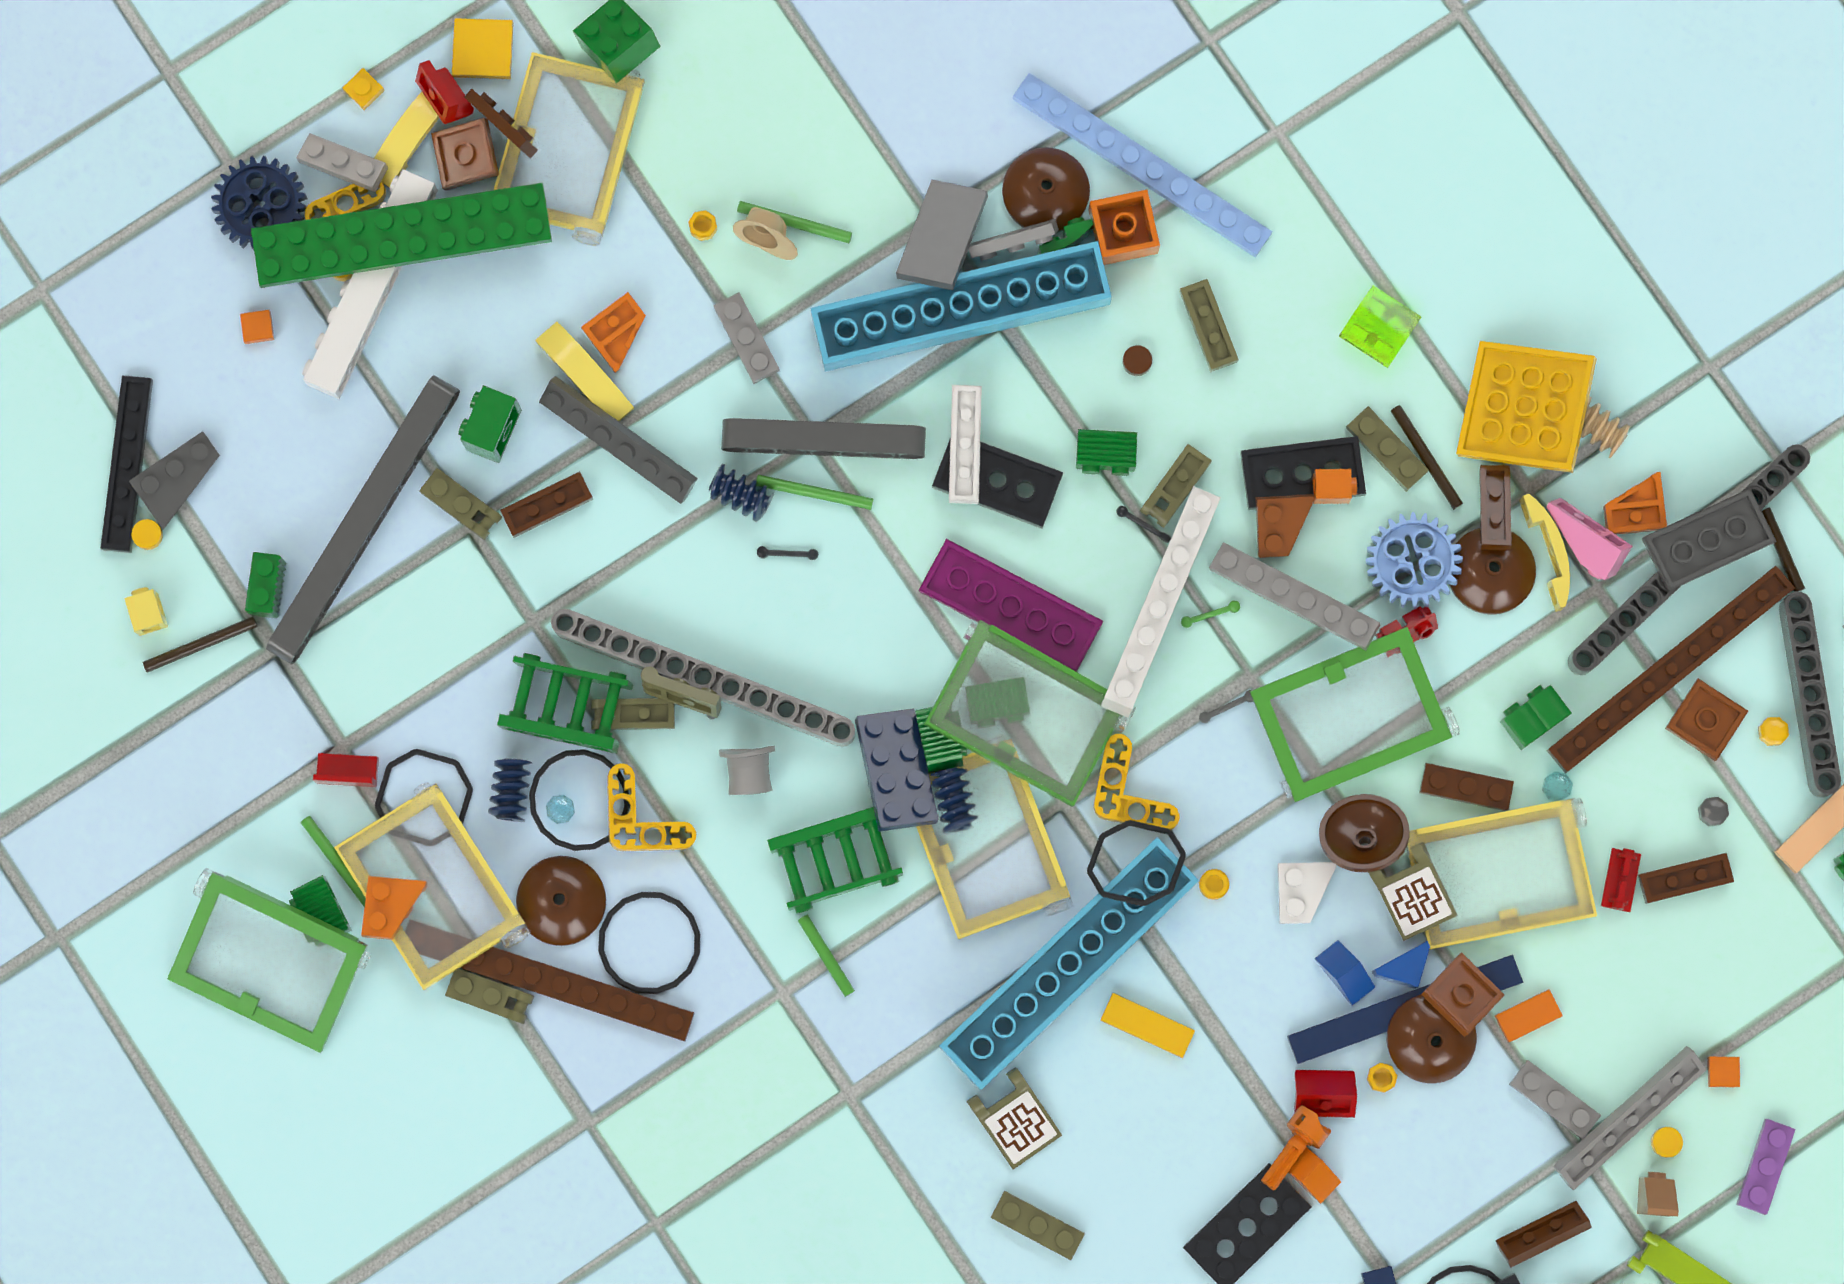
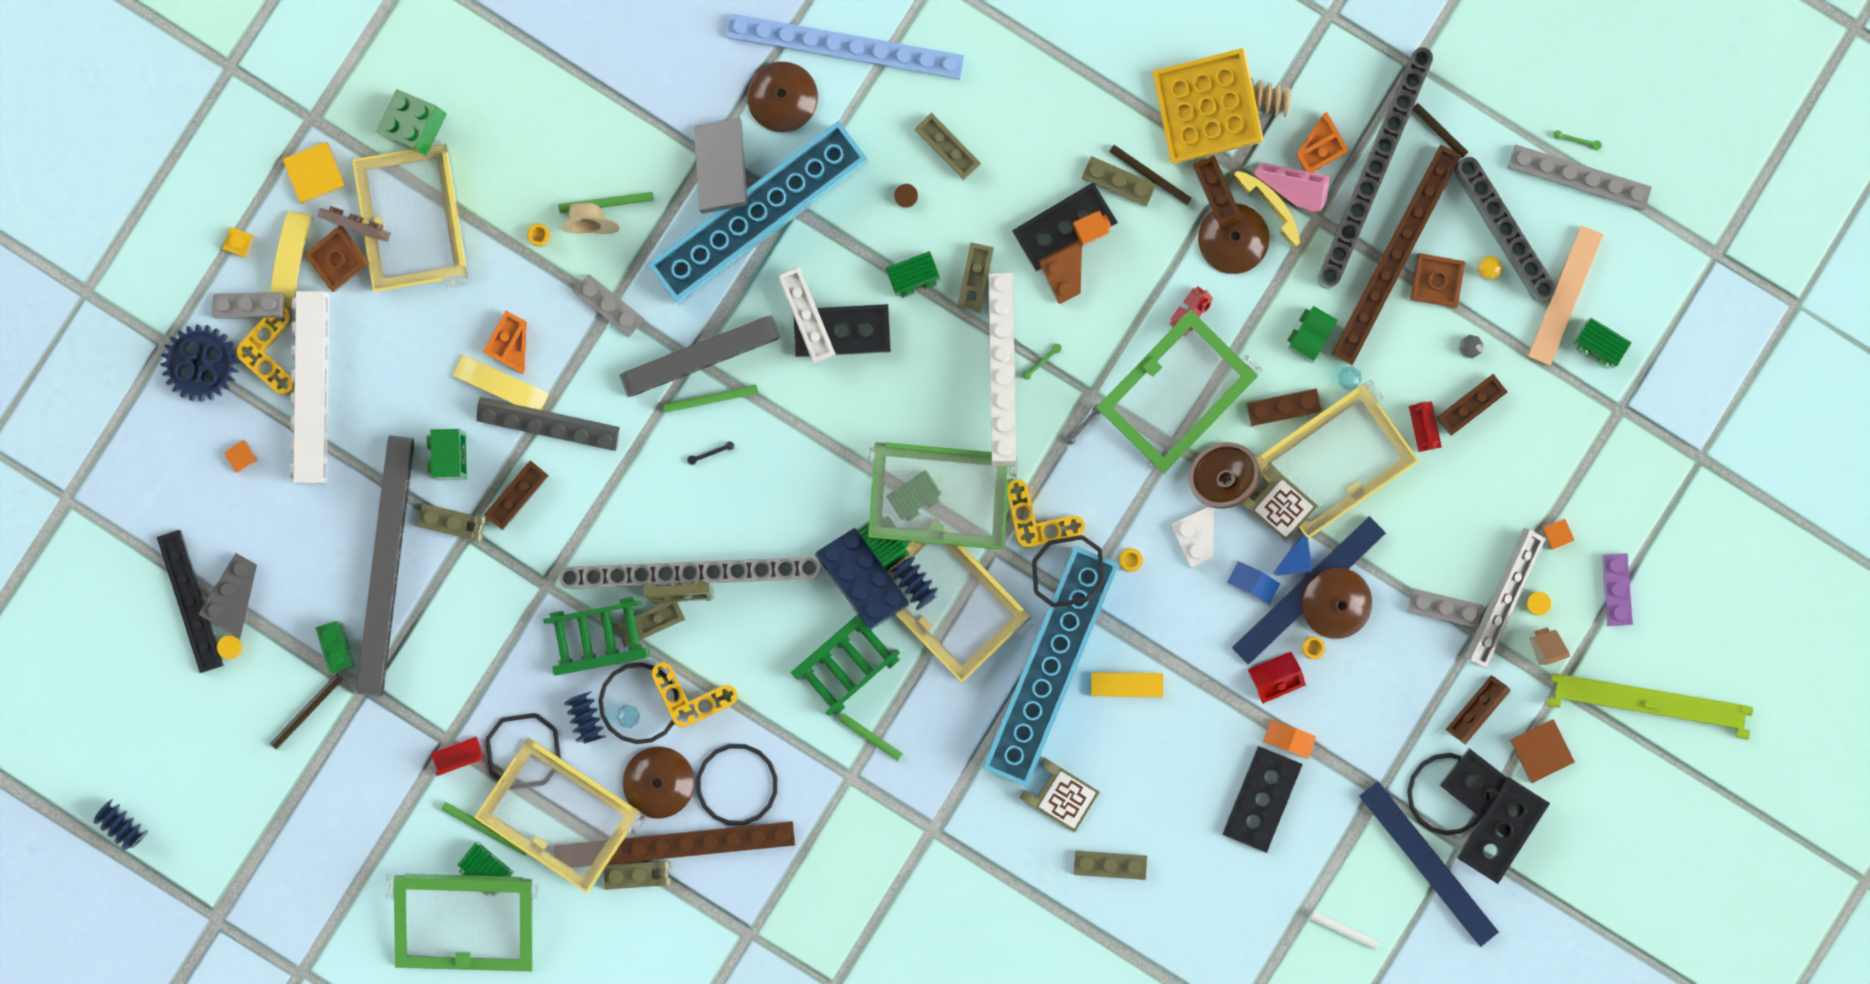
camera: 25 degrees left, 5 degrees up
light yellow brick [124,587,168,636] -> none
green plate [251,182,552,288] -> none
orange wing [361,876,427,940] -> none
red panel [415,60,474,125] -> none
dark blue piece [709,464,775,522] -> none
light grey piece [719,746,775,795] -> none
magenta tile [918,538,1103,672] -> none
light grey plate [968,219,1059,261] -> none
green slope [1038,217,1093,254] -> none
orange brick [1088,189,1160,265] -> none
black hinge [1116,506,1171,543] -> none
light grey plate [1209,542,1380,651] -> none
orange piece [1261,1106,1331,1190] -> none
clear neon green slope [1339,285,1422,368] -> none
light blue gear [1366,512,1463,609] -> none
dark orange tile [1421,952,1505,1037] -> none
orange tile [1495,989,1563,1043] -> none
dark grey tile [1642,488,1777,592] -> none

